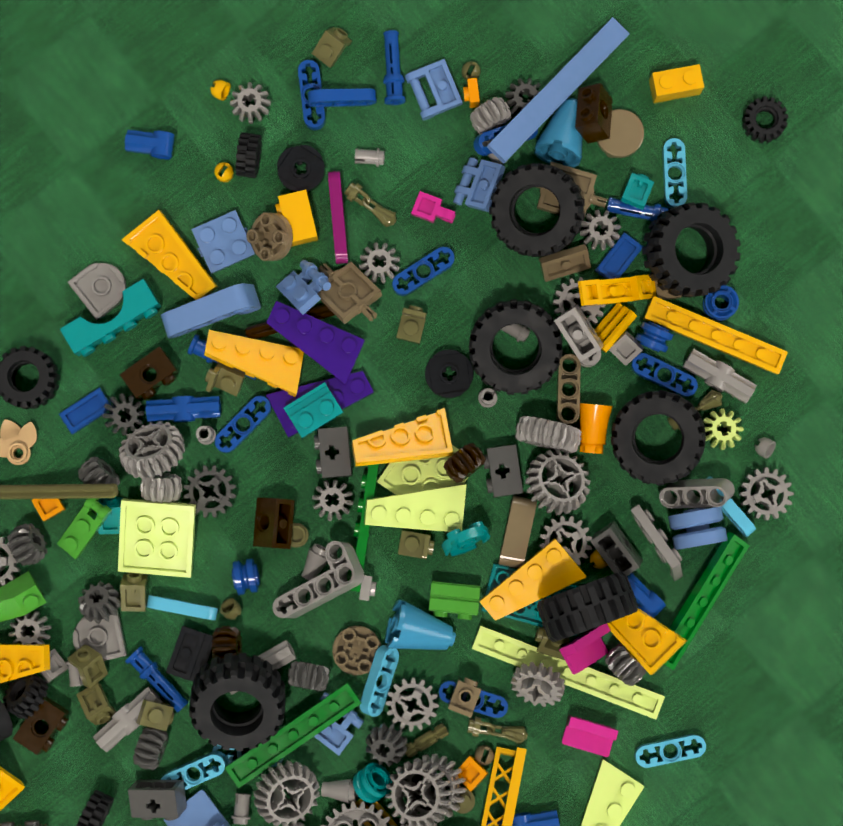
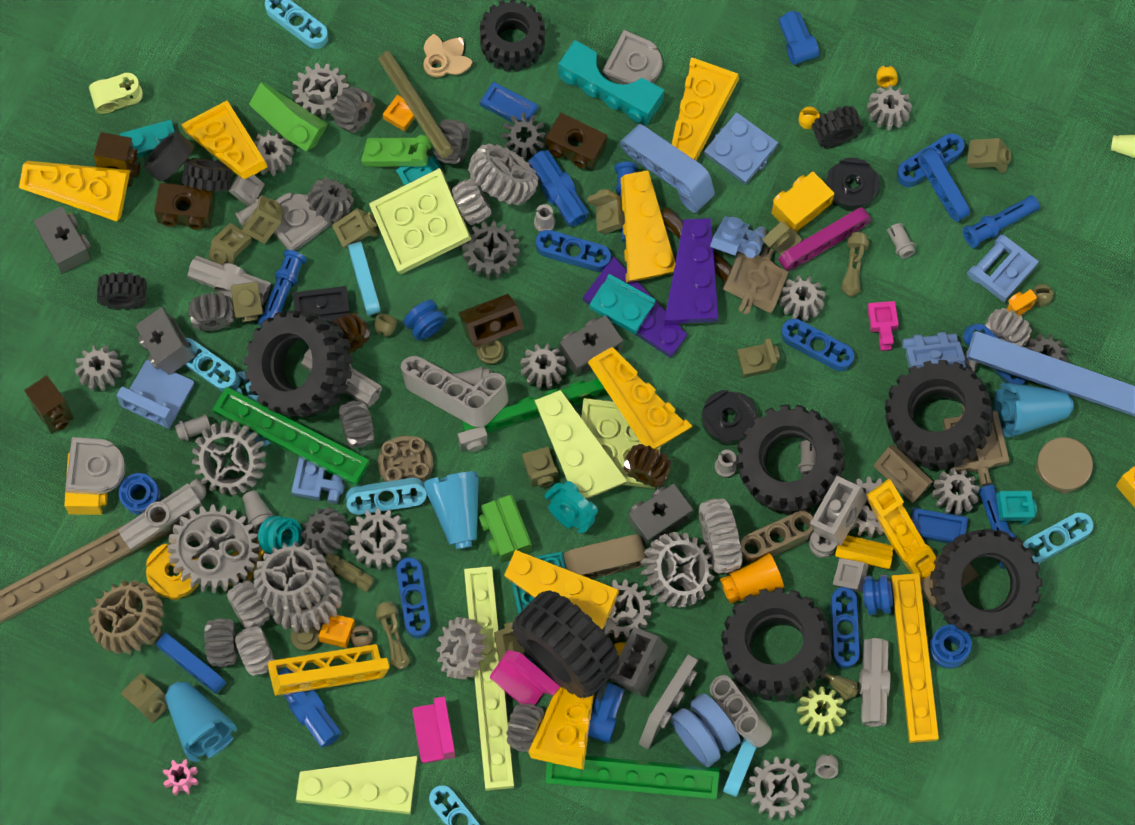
camera: 60 degrees right, 15 degrees down
dark tan tile [246,212,293,261] -> none
dark tan brick [448,677,482,718] -> none
dark brown brick [575,83,613,144] -> none
none -> olive bracket [762,220,802,255]

